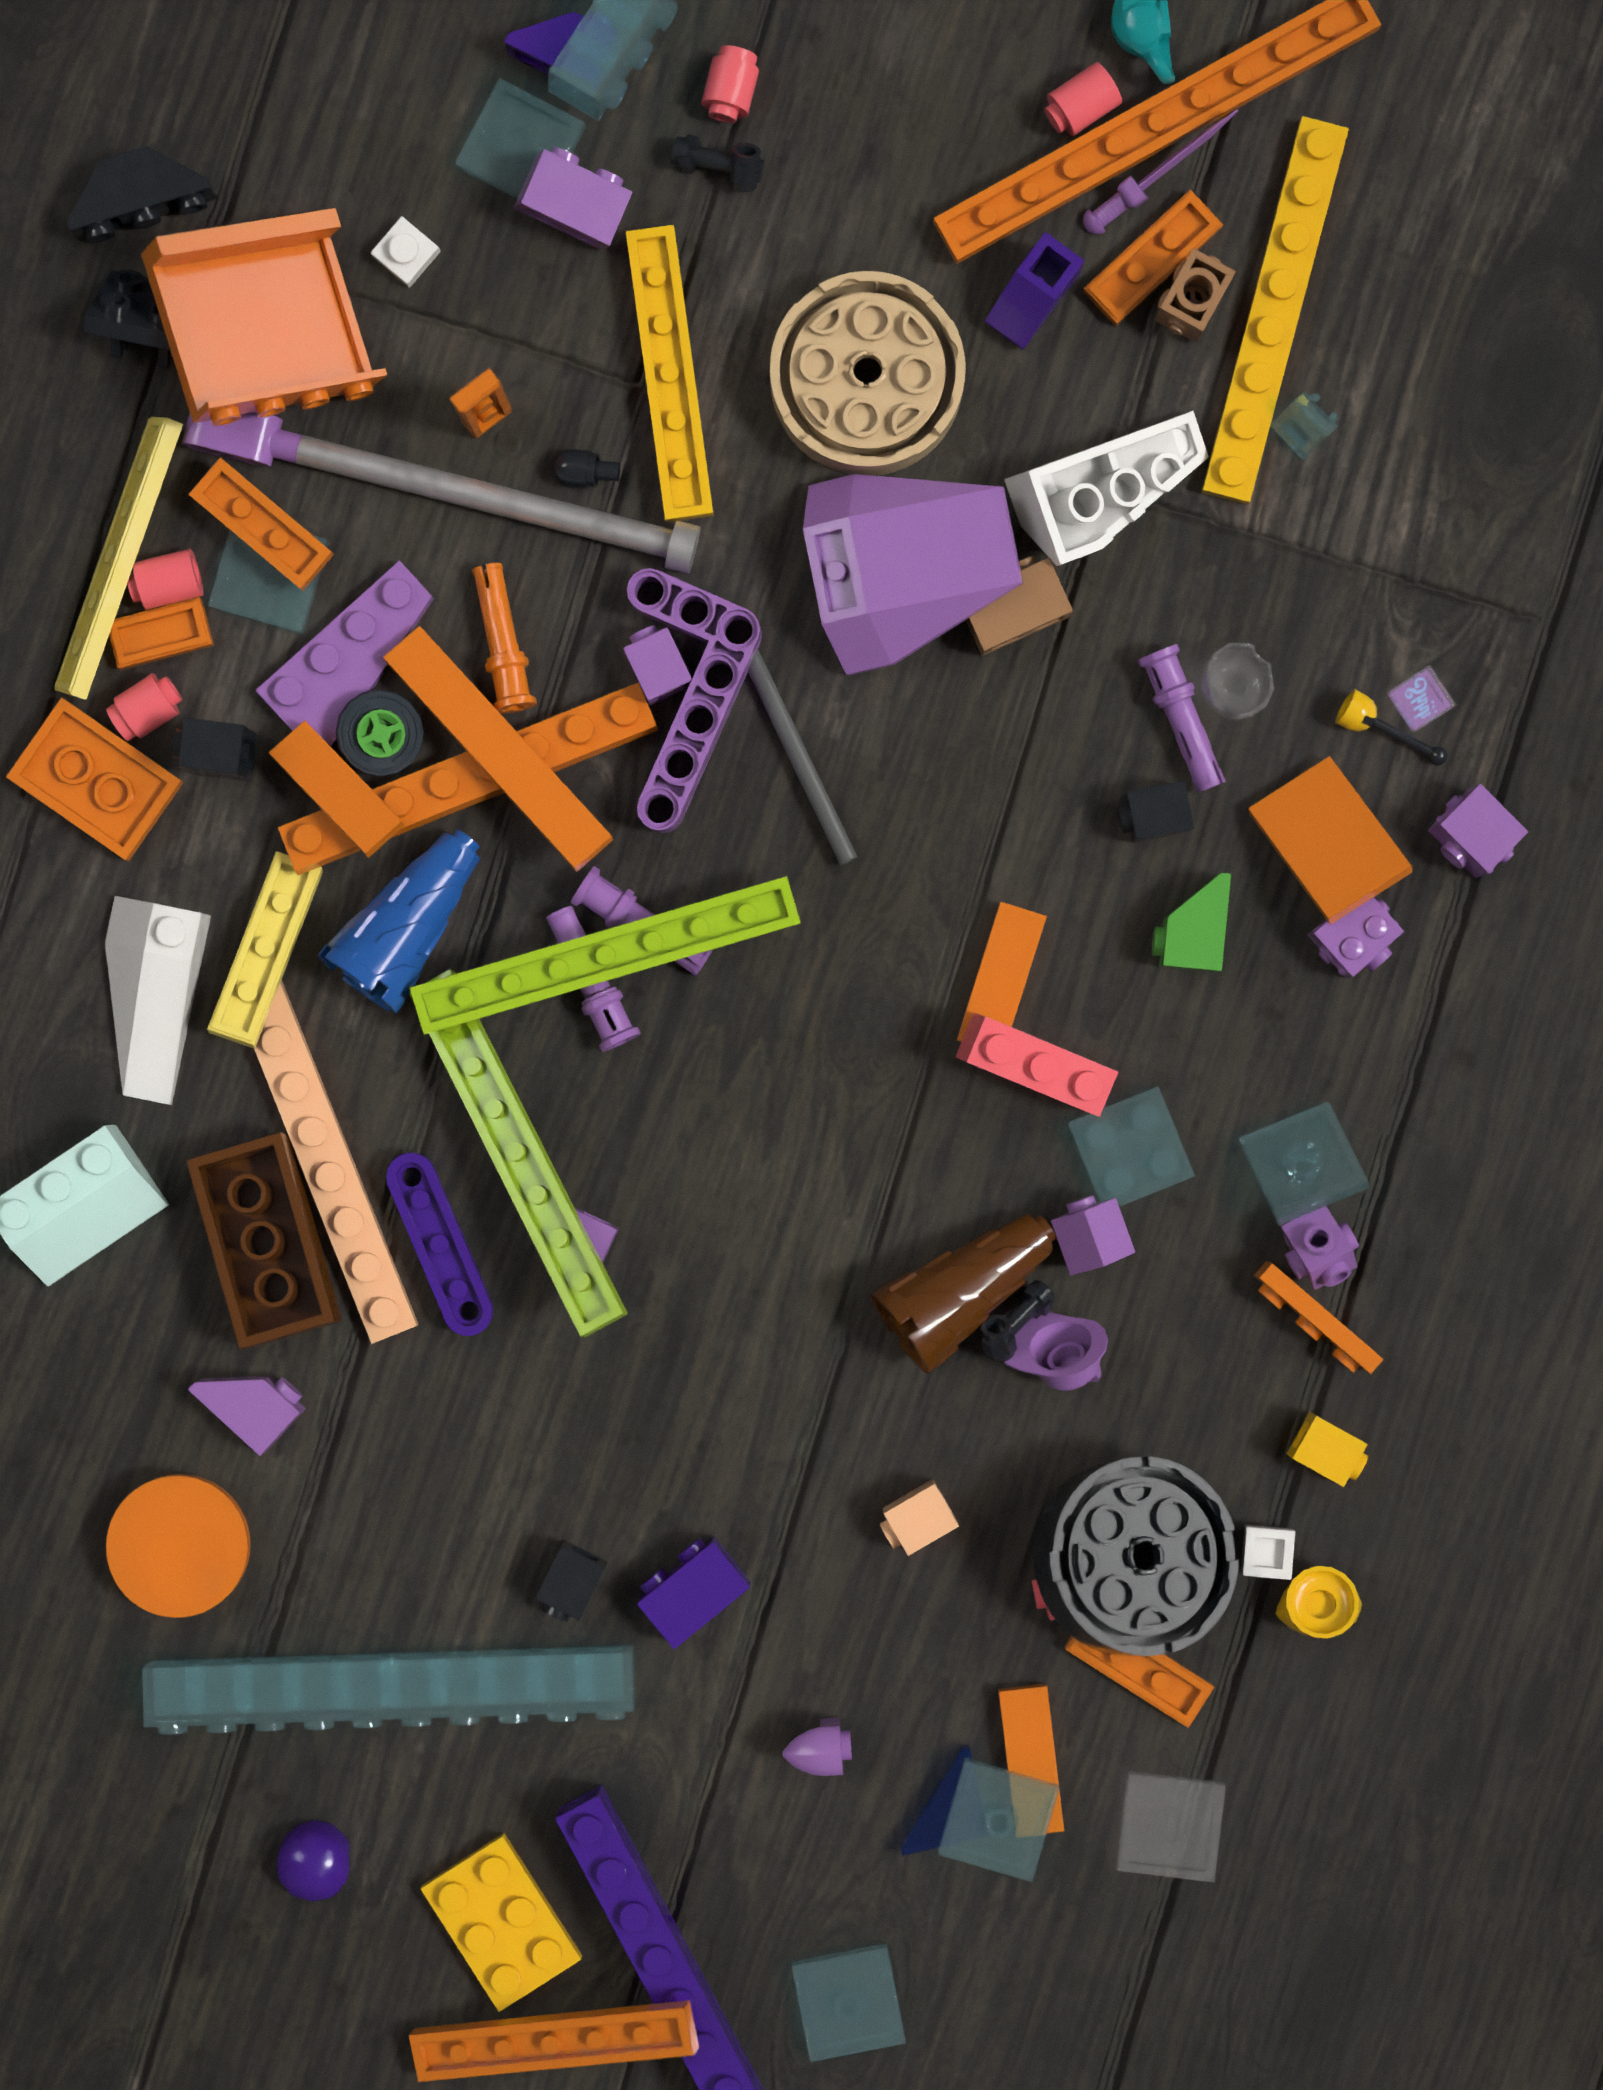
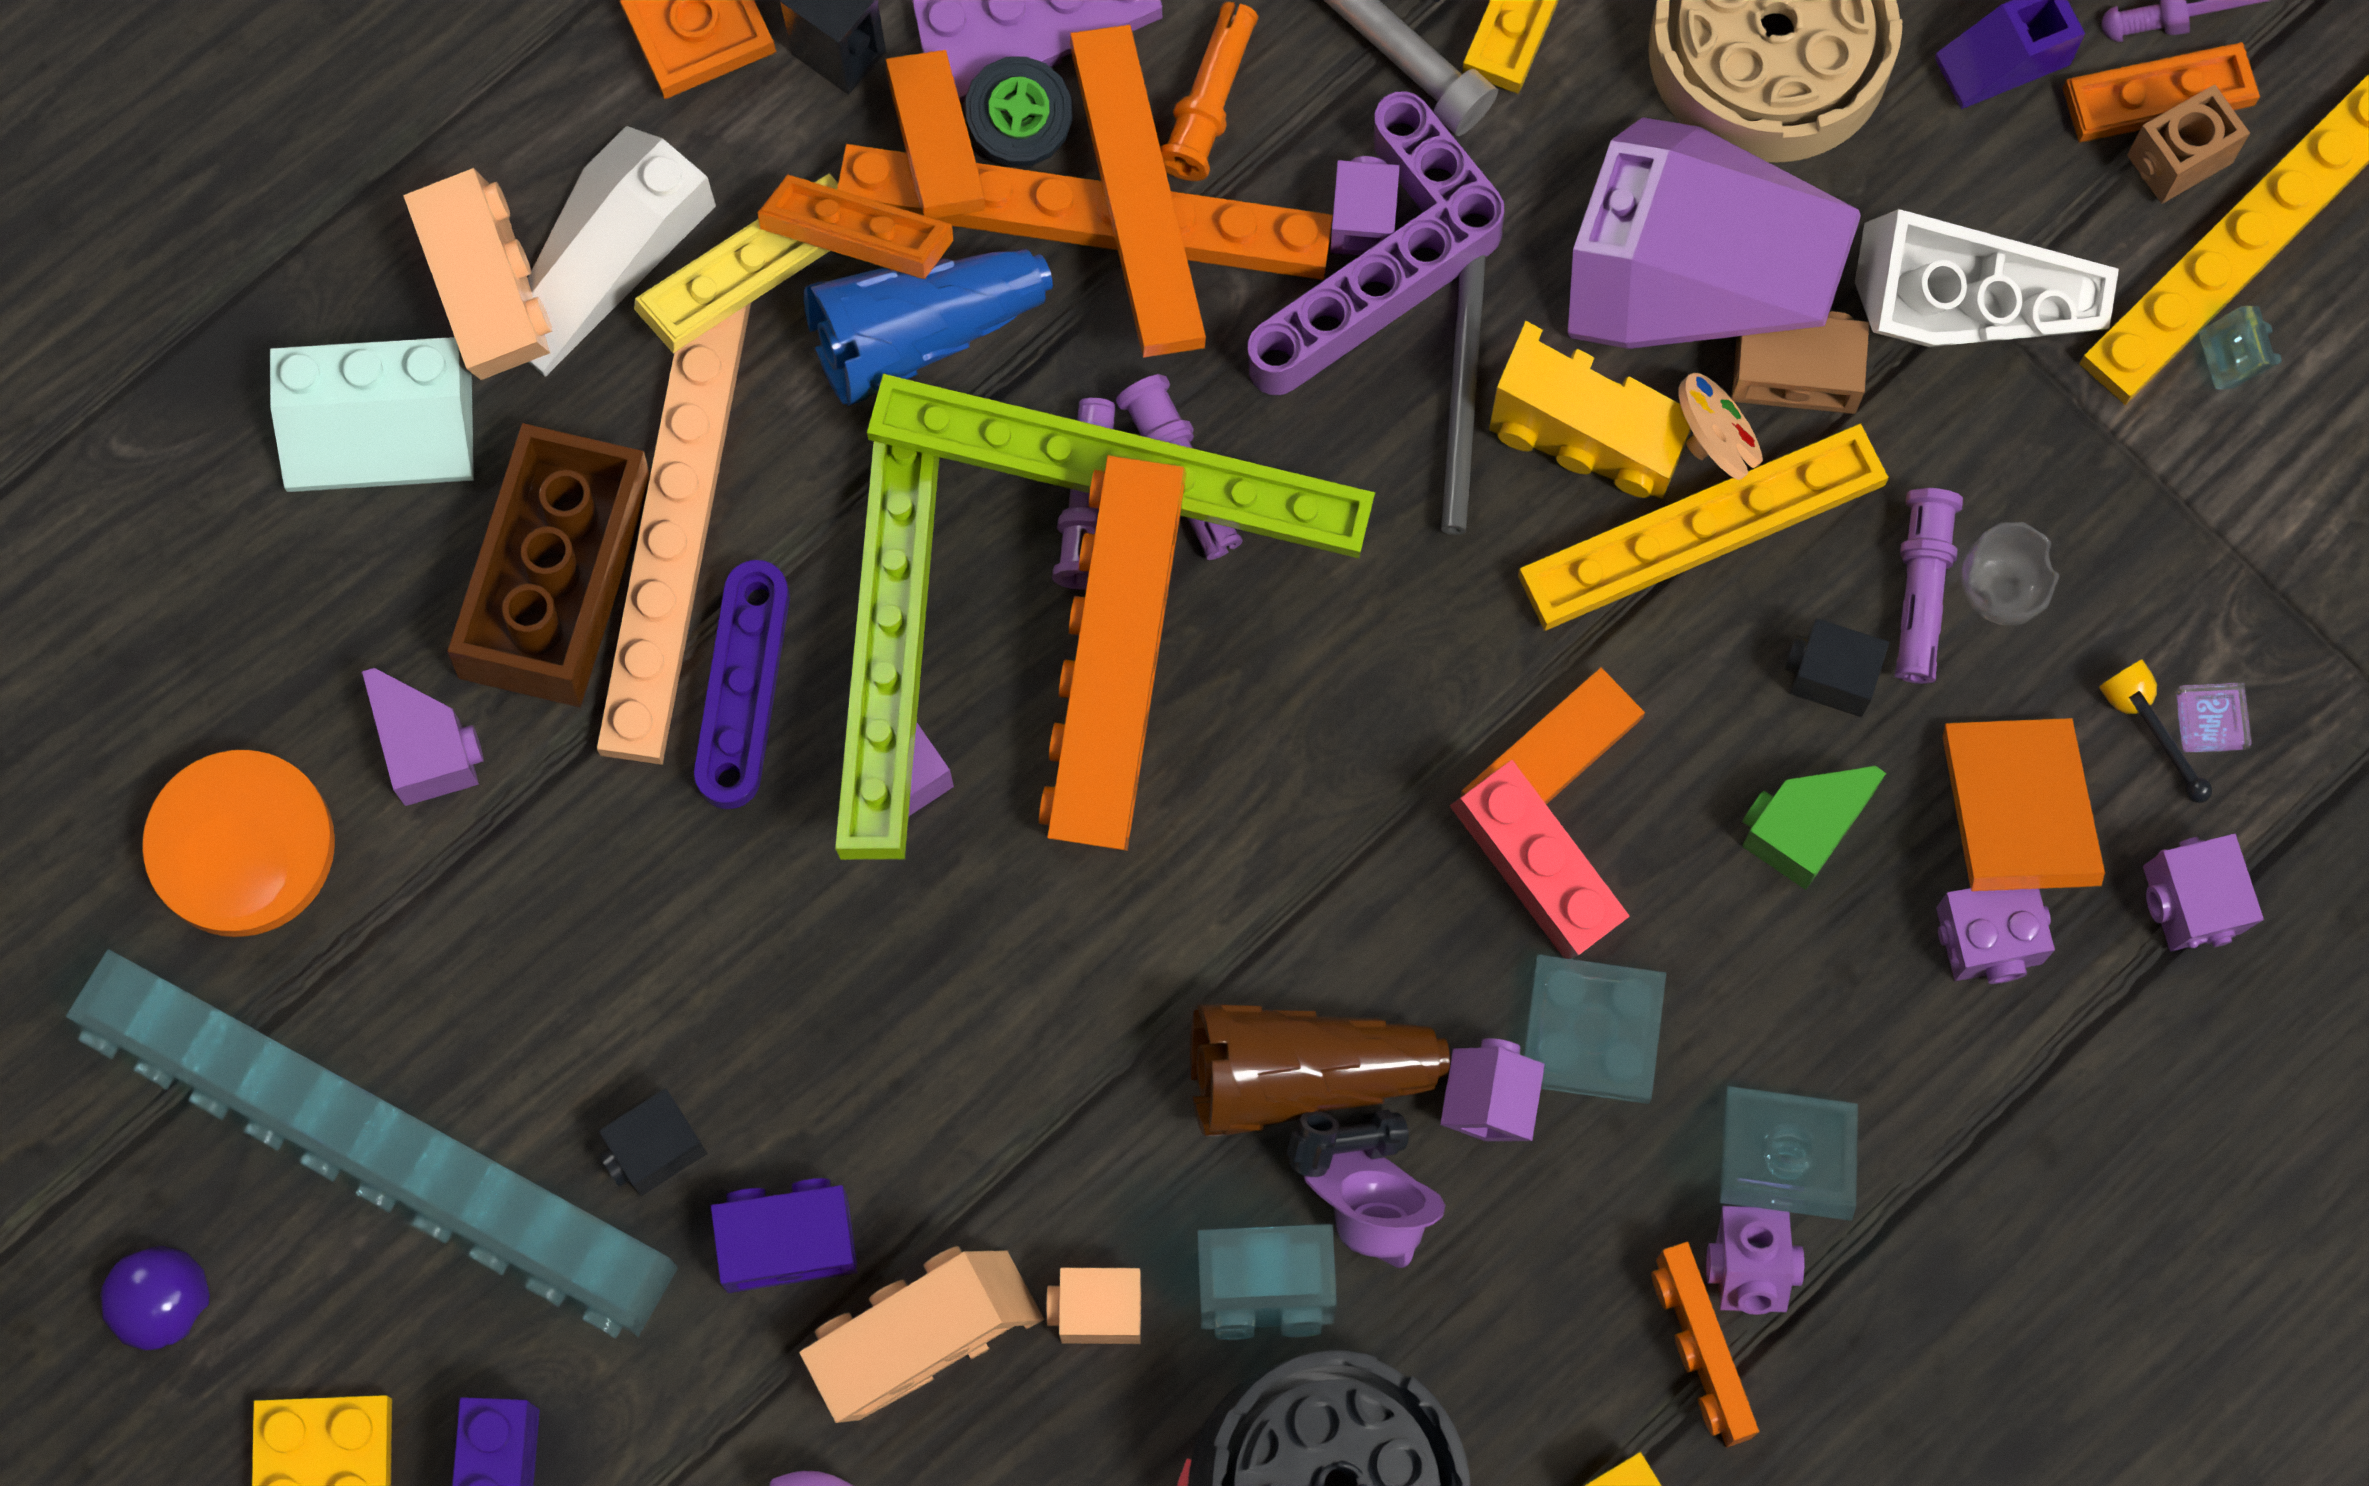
camera: 35 degrees right, 15 degrees down
none -> light nougat wedge [403,168,552,380]
none -> orange tile [758,174,953,280]
none -> light nougat wedge [799,1246,1044,1423]
none -> orange brick [1039,455,1187,851]
none -> clear light blue brick [1198,1225,1337,1340]
none -> yellow wedge [1489,321,1691,499]
none -> yellow plate [1518,424,1889,631]
none -> light nougat piece [1679,373,1763,480]

